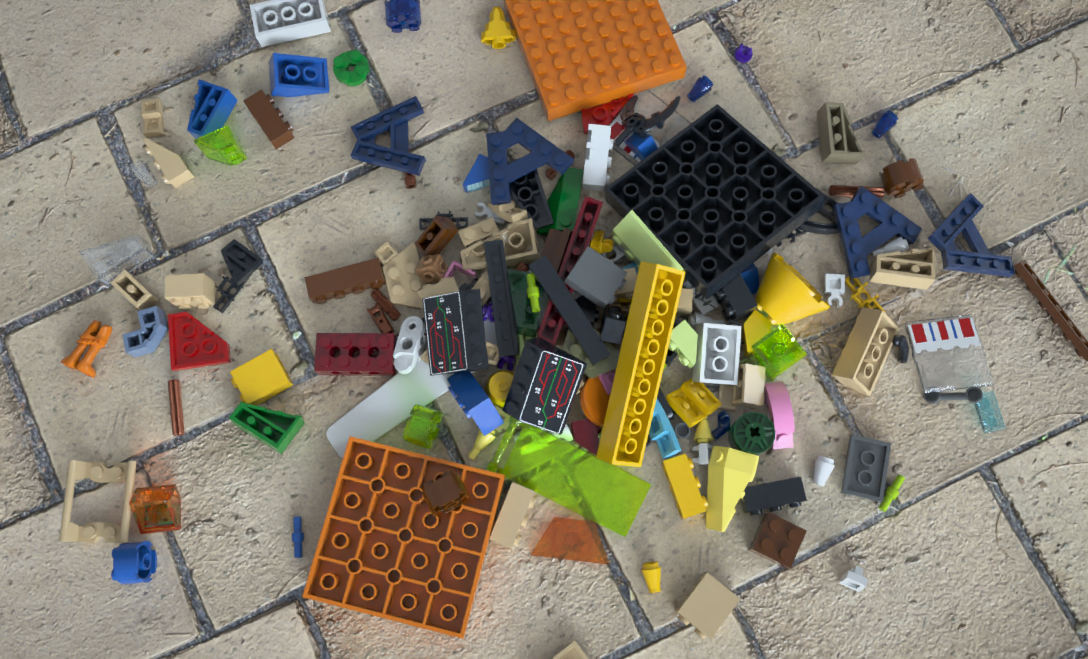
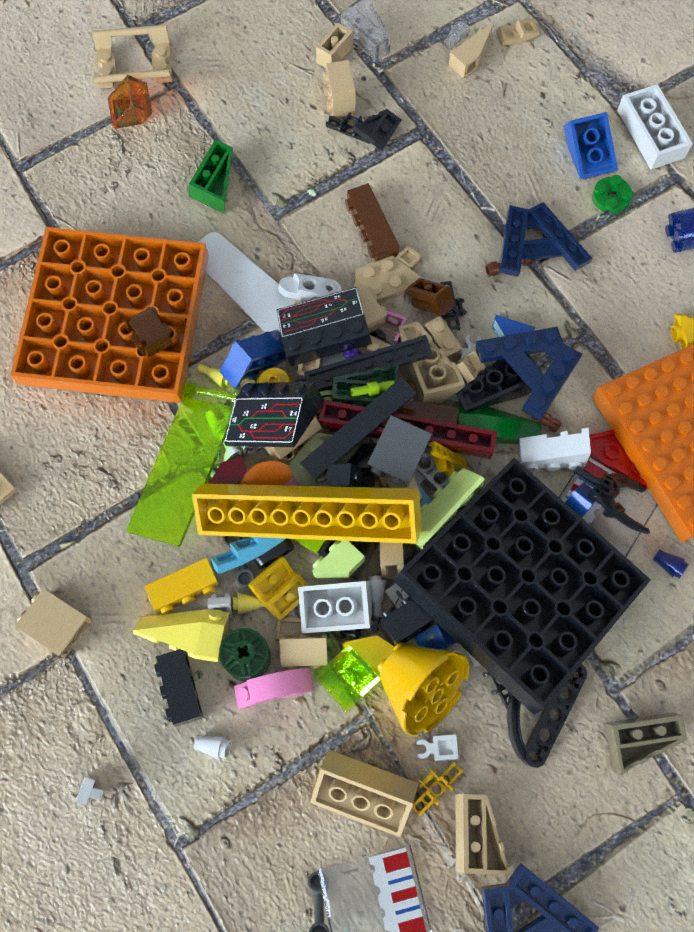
camera: 80 degrees right, 5 degrees down
orange piece [60,320,113,378] -> none
blue brick [111,541,157,585] -> none
sand blue brick [122,306,169,358] -> none
red plate [168,312,231,371] -> none
copper axle [168,379,185,436] -> none
blue wedge [187,79,238,146] -> none
clear neon green slope [194,125,247,166] -> none
yellow brick [230,349,294,406] -> none
reddish brown brick [243,89,294,149] -> none
blue bar [292,517,304,558] -> none
dark red brick [314,333,397,376] -> none
copper bar [367,303,395,333] -> none
copper axle [371,289,401,321] -> none
clear neon green brick [403,404,443,449] -> none
medium nougat brick [414,254,448,284] -> none
tan brick [489,482,537,549] -> none
clear orange wing [531,517,609,565] -> none
yellow cone [641,561,661,593] -> none
clear blue arm [711,411,730,440] -> none
reddish brown brick [749,512,807,569] -> none
copper axle [828,185,885,198] -> none
dark blue plate [832,186,922,279] -> none
dark grey plate [841,434,891,502] -> none
clear blue cone [871,110,898,139] -> none
white cone [871,236,909,257] -> none
lime bar [878,474,905,512] -> none
reddish brown brick [879,158,924,199] -> none
black arm [893,335,909,363] -> none

